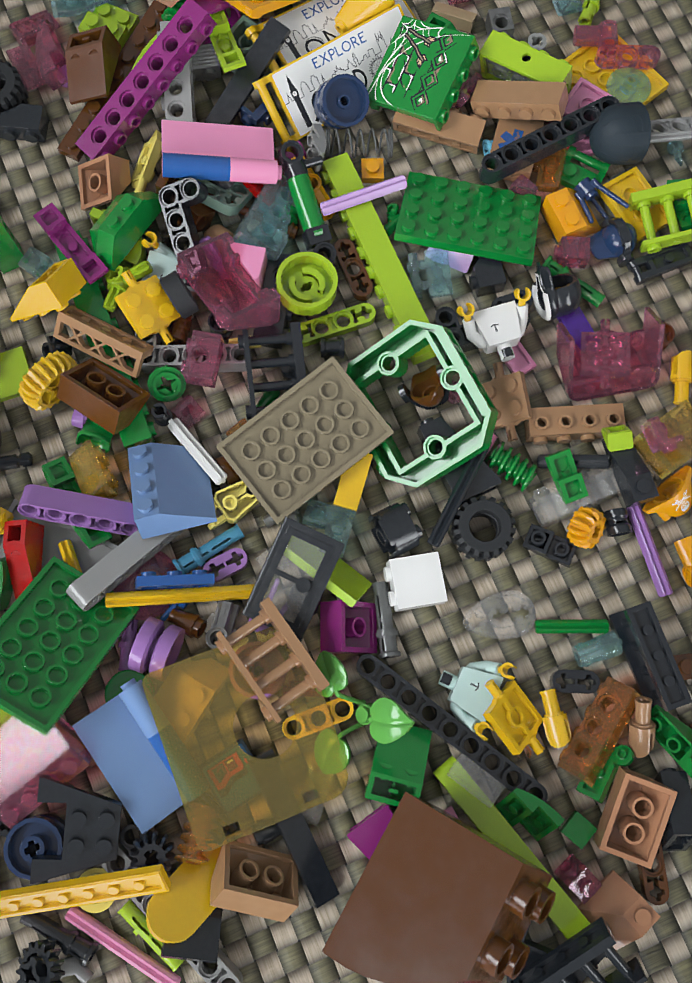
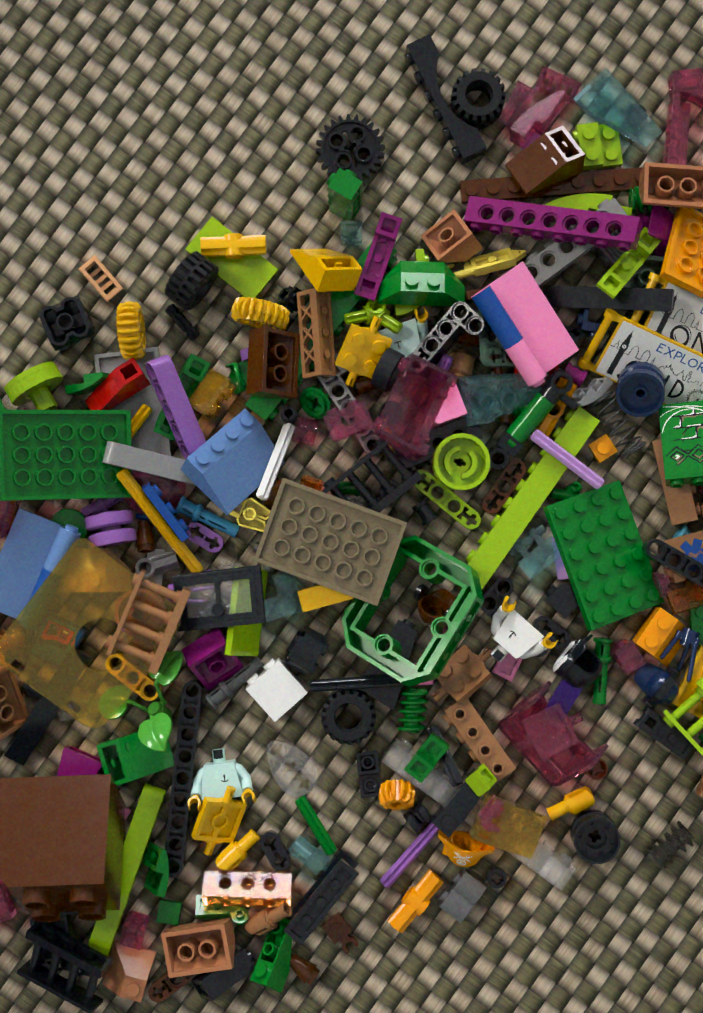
camera: 60 degrees right, 10 degrees up
clear tile [446,753,505,808] -> none

